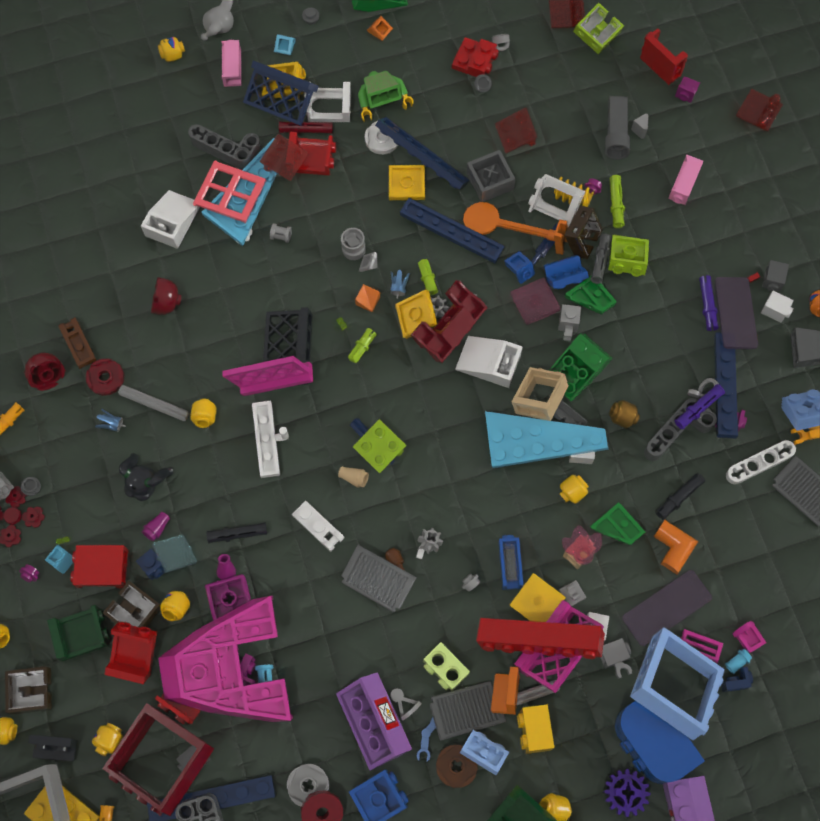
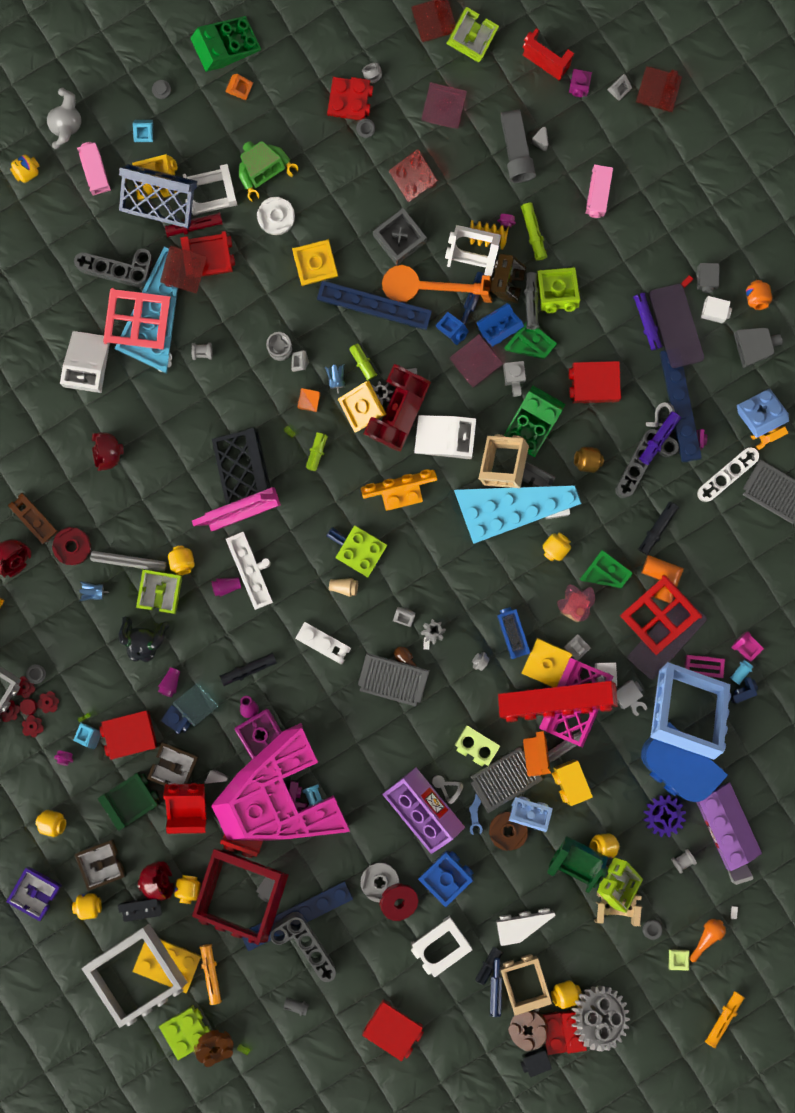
camera: 20 degrees left, 15 degrees up
yellow head [160,591,190,621] -> none
dark blue plate [375,117,469,190] -> none
none -> piece [136,570,182,614]
none -> dark red cylinder [138,861,174,901]
none -> light grey slope [205,769,229,784]
none -> magenta cone [212,577,241,597]
none -> light orange bracket [361,469,437,511]
none -> light grey slope [393,607,416,627]
none -> clear pink plate [421,83,467,129]
none -> red brick [569,361,621,403]
none -> light grey slope [607,74,632,101]
none -> red window [620,575,702,655]

